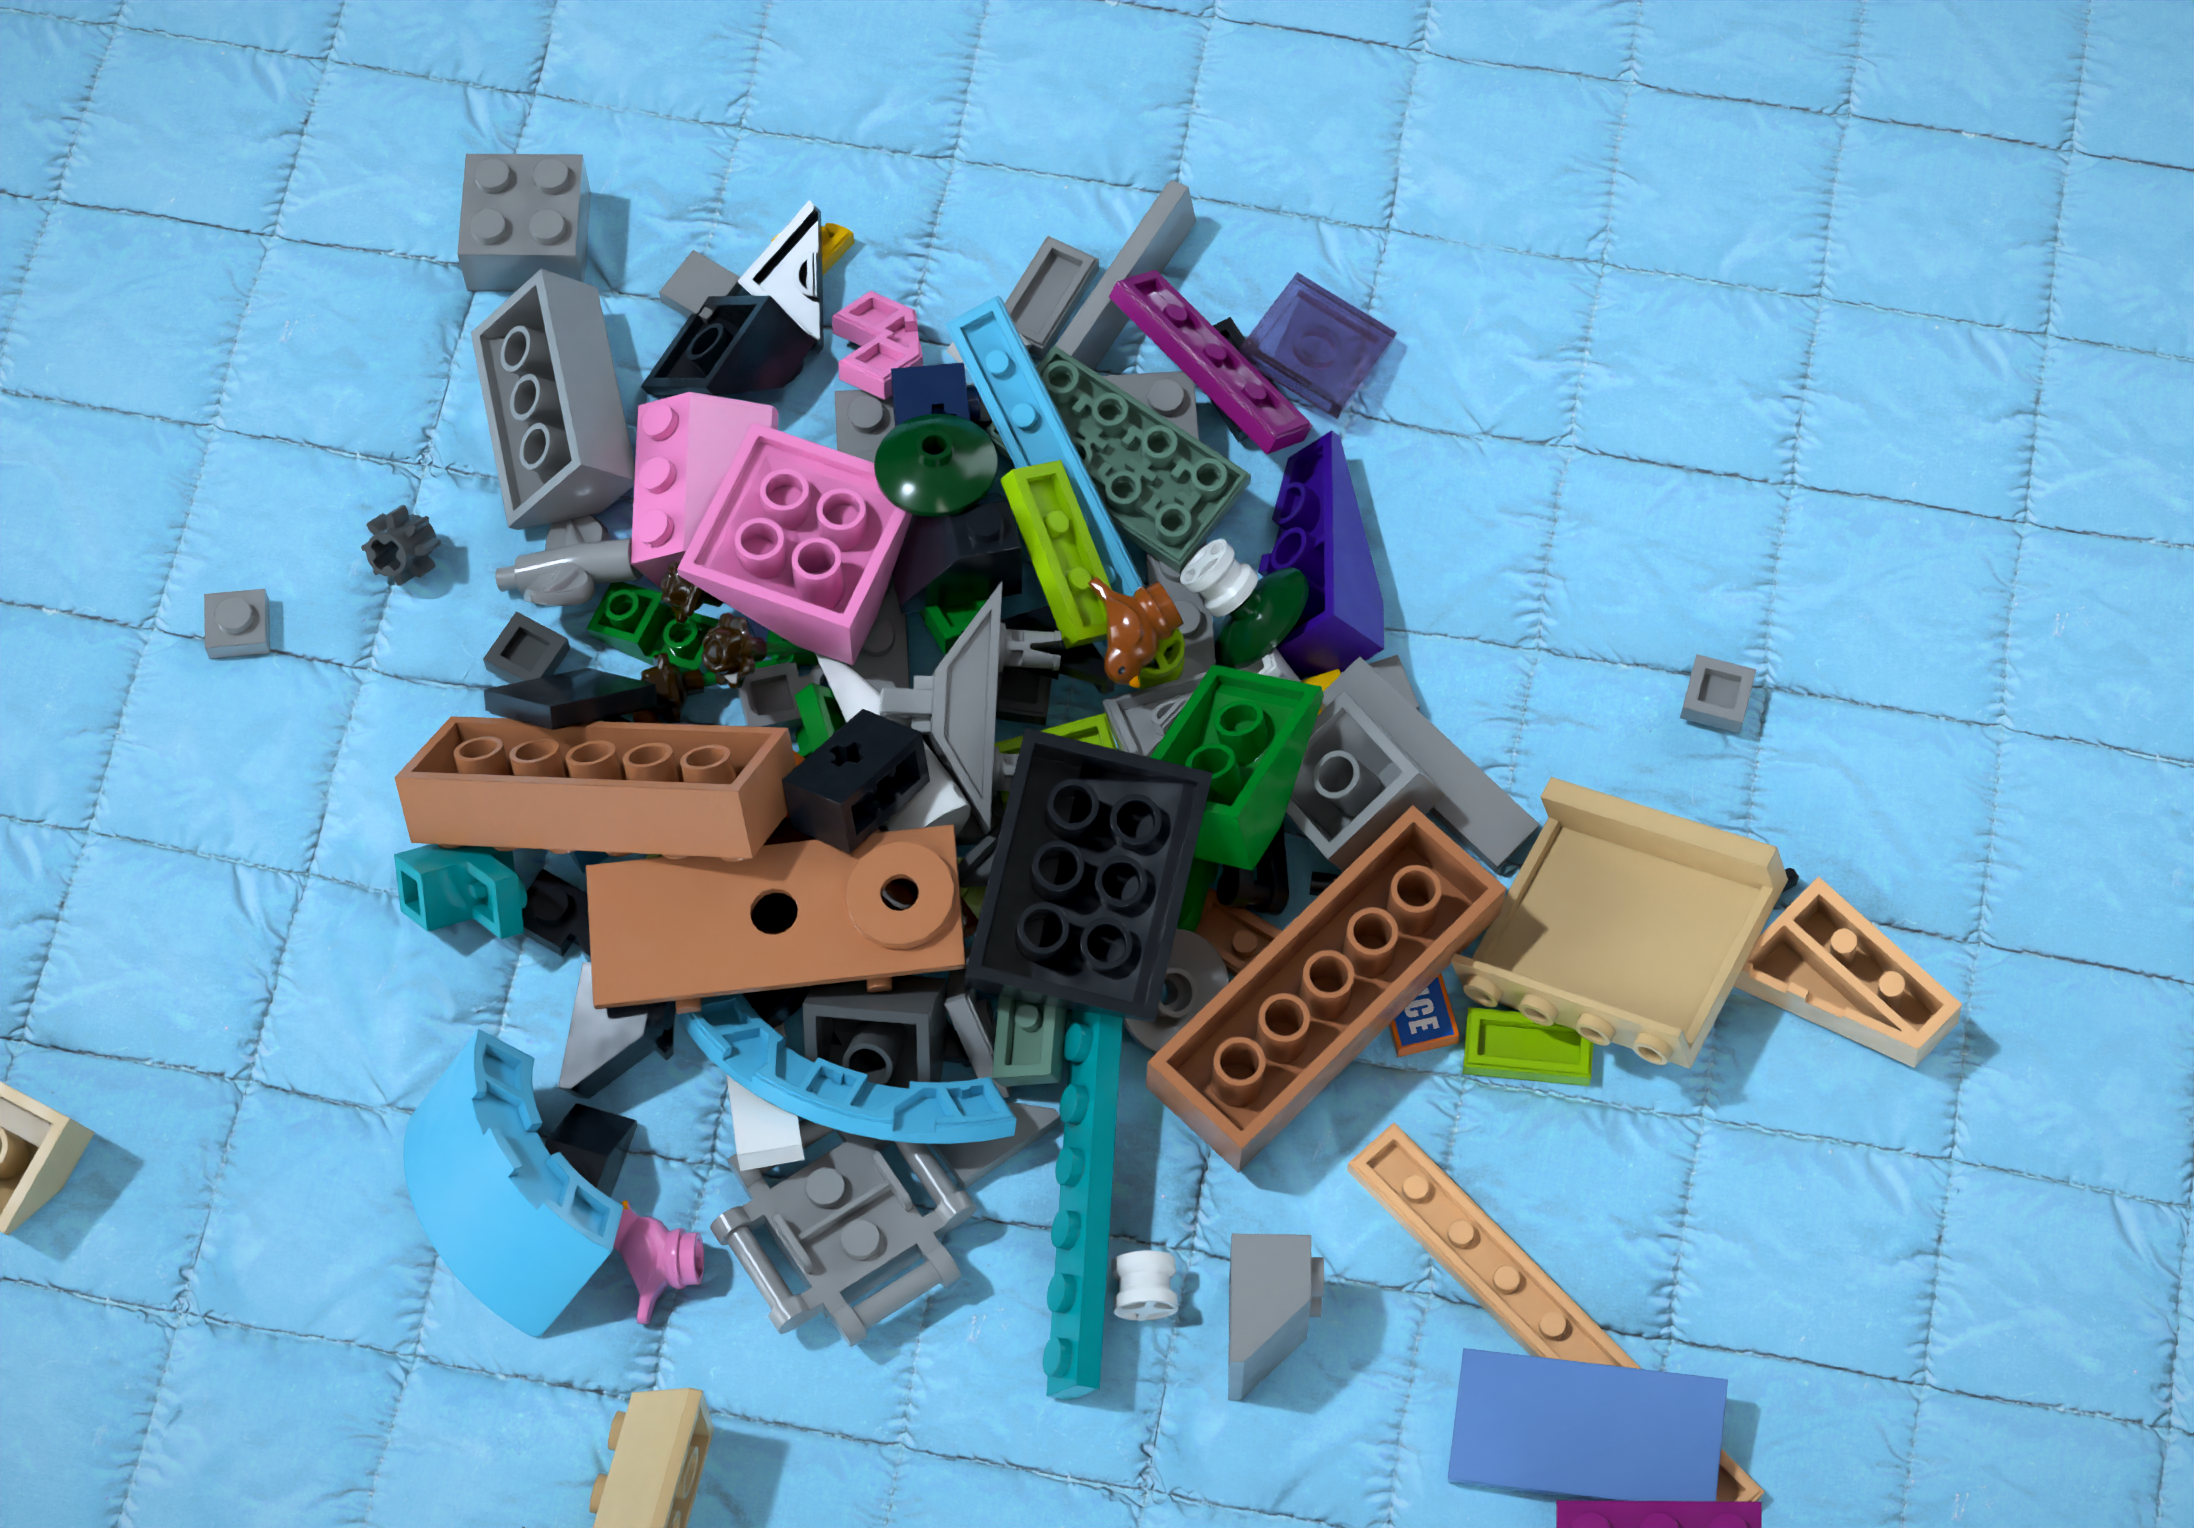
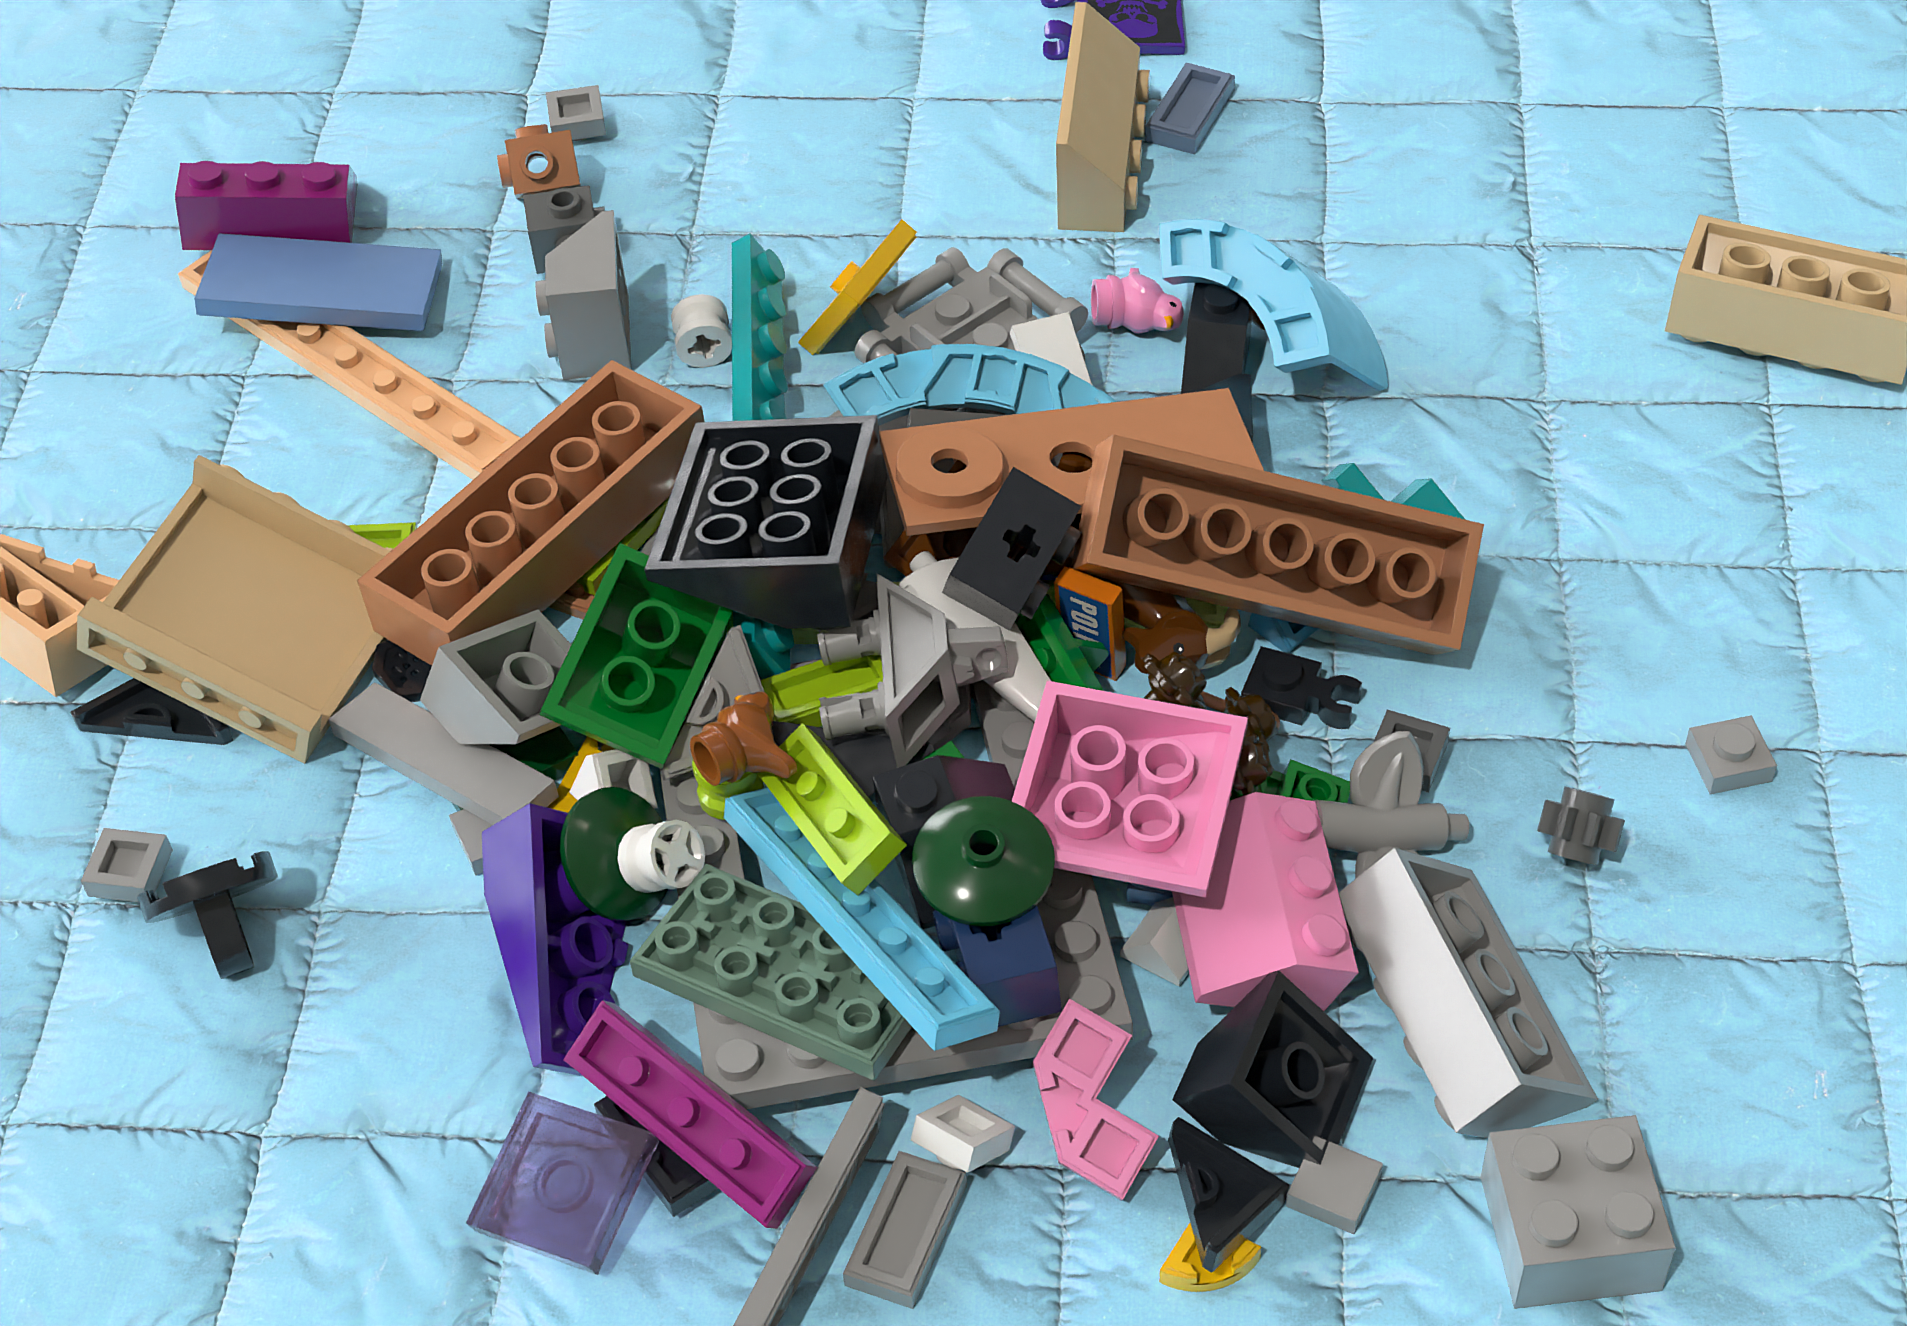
camera: 175 degrees right, 15 degrees down
black tile [484,668,658,730] -> none
none -> black tile [137,851,278,979]
none -> dark grey brick [523,185,605,274]
none -> yellow plate [798,219,917,355]

